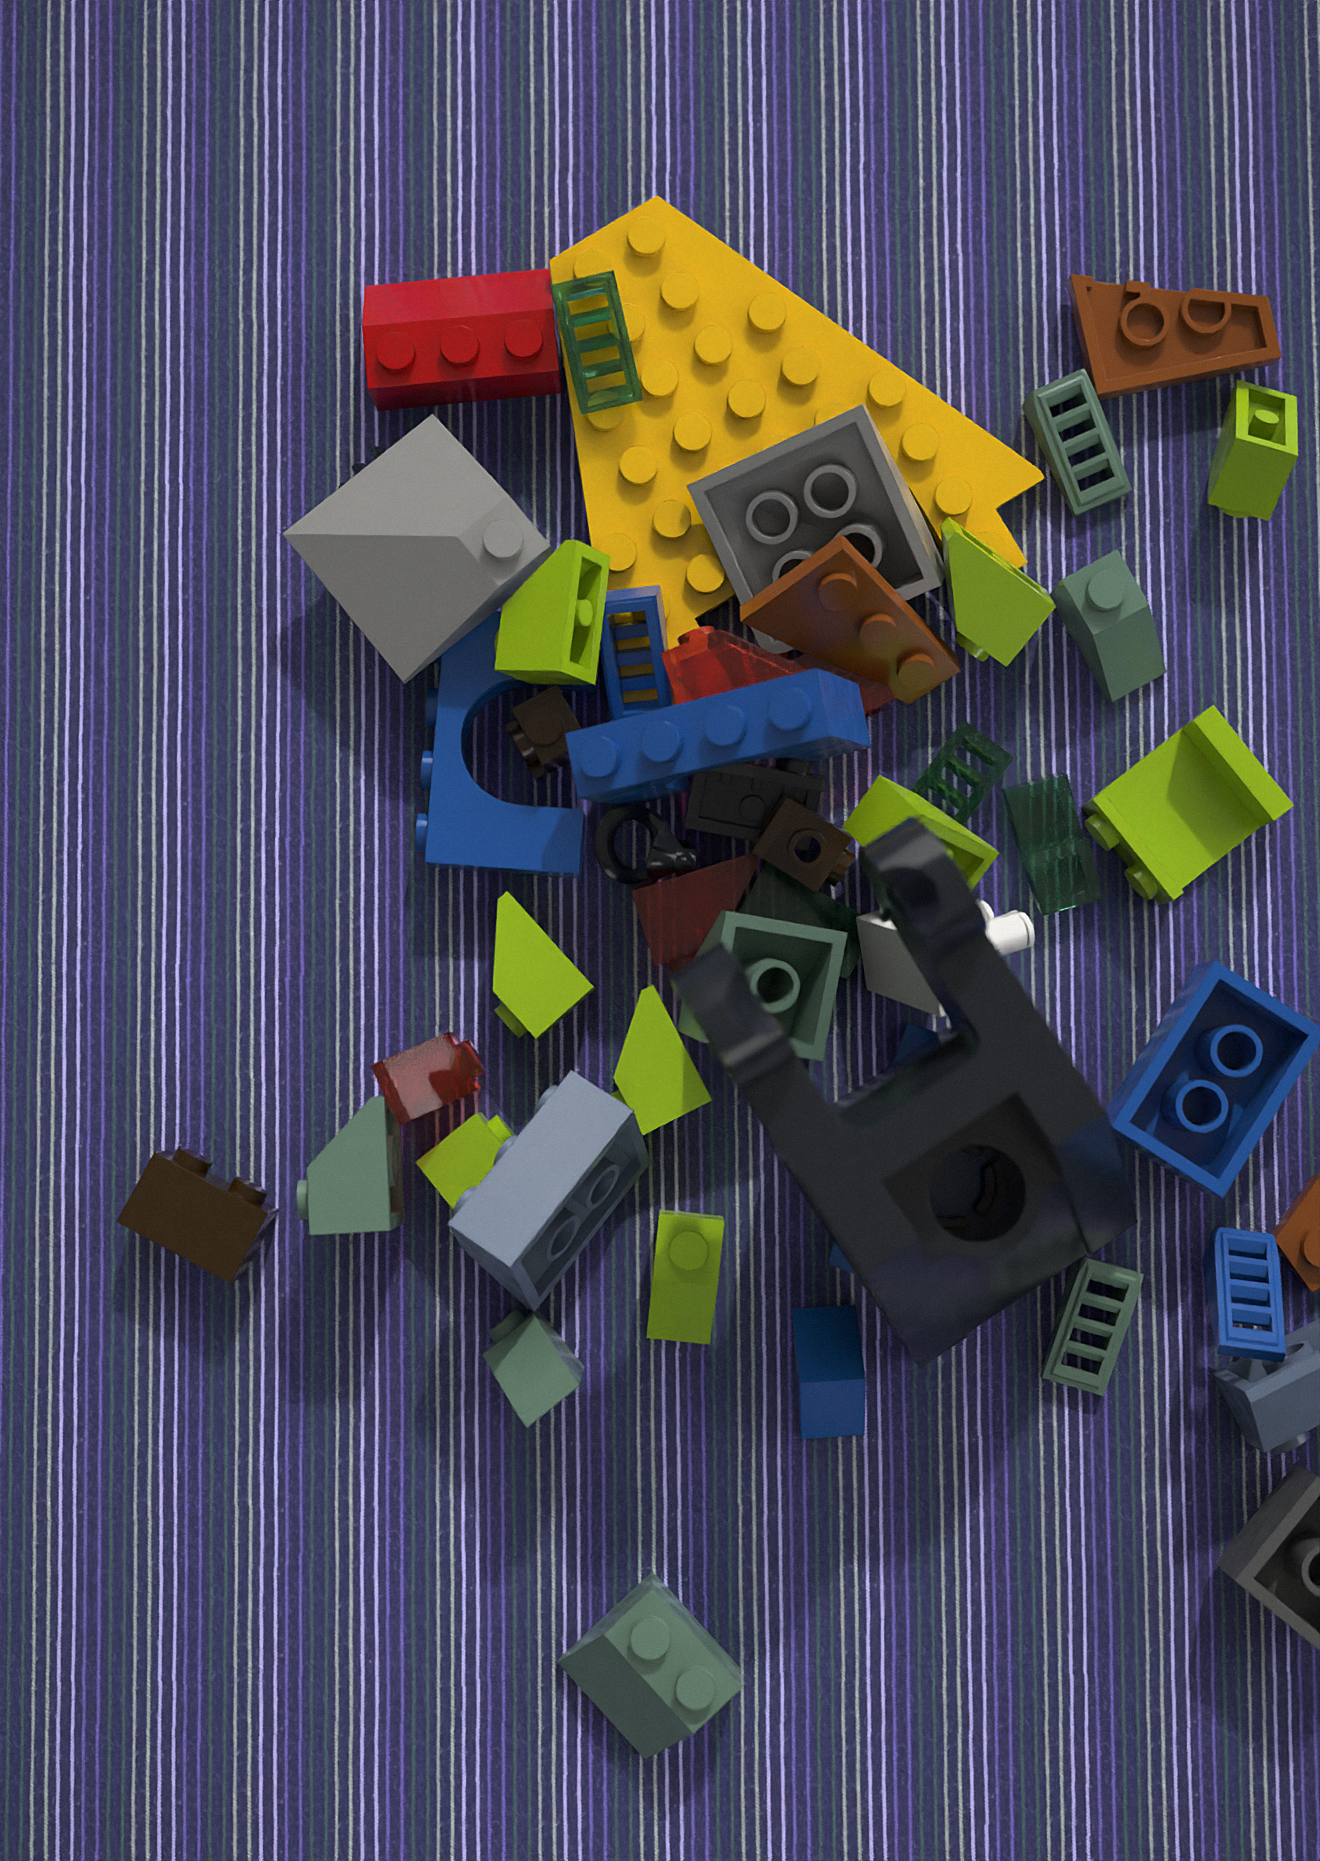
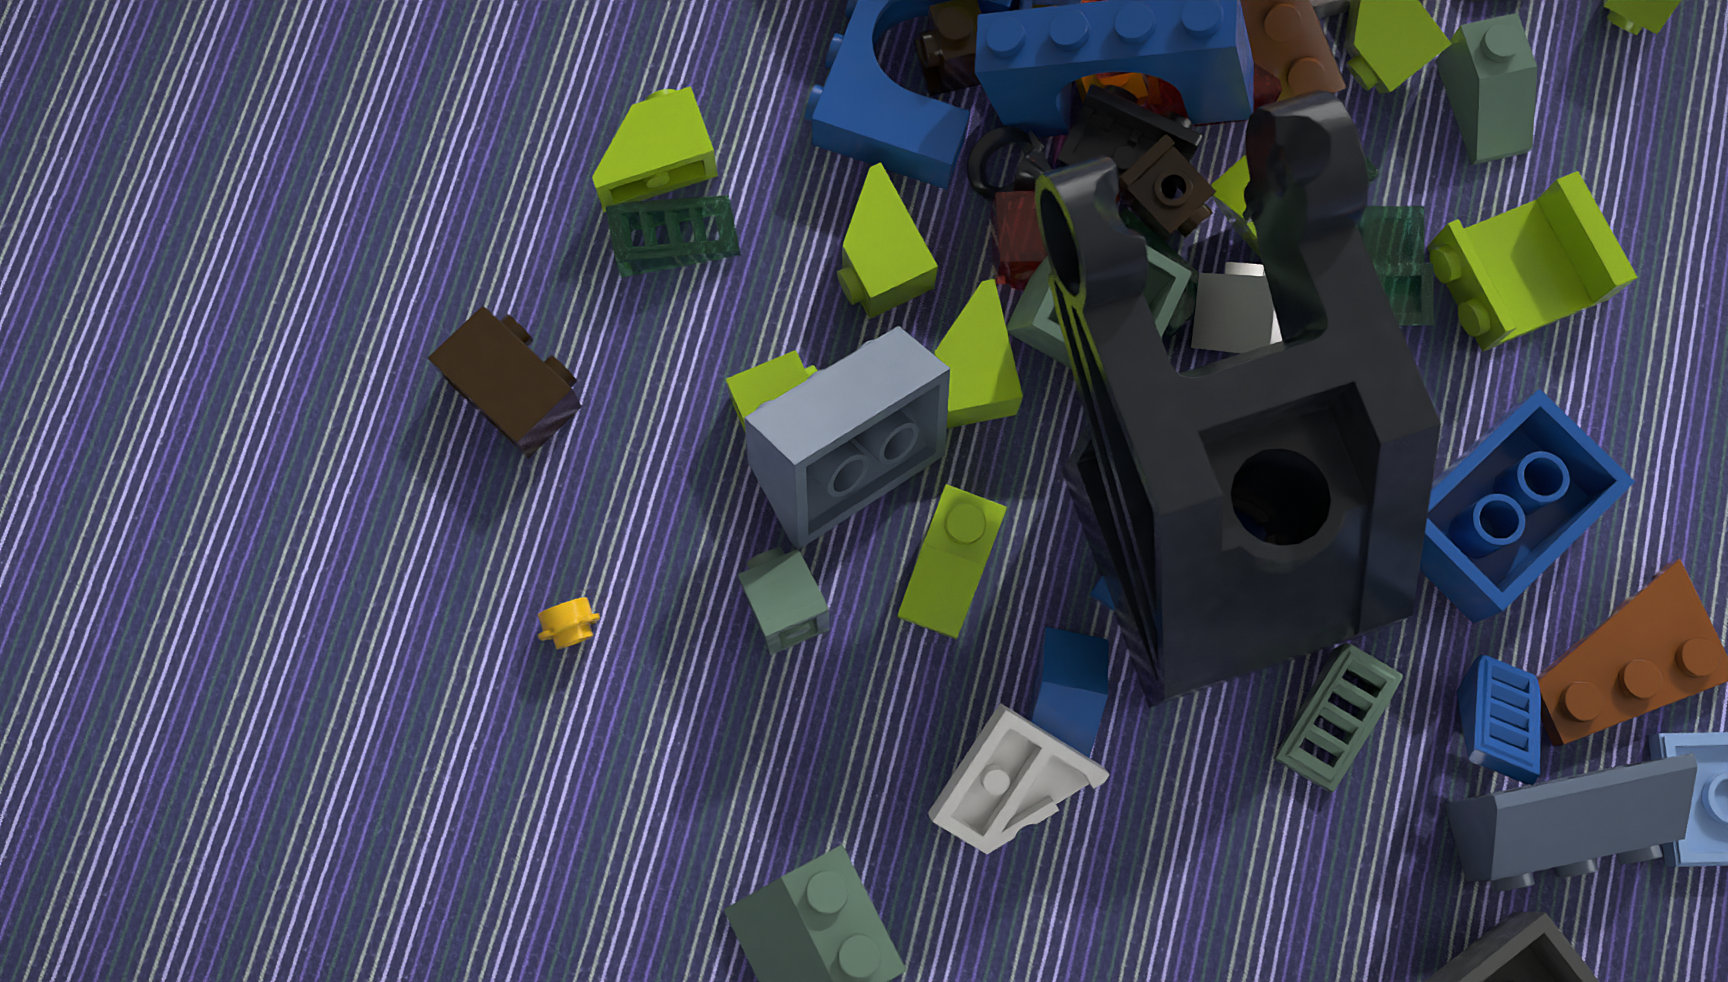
camera: 10 degrees right, 10 degrees down
sand green slope [297,1095,405,1235] -> none
clear red slope [371,1032,486,1126] -> none
none -> yellow plate [538,597,600,649]
none -> lime slope [592,86,718,213]
none -> clear green slope [605,195,741,278]
none -> white wing [928,703,1110,854]

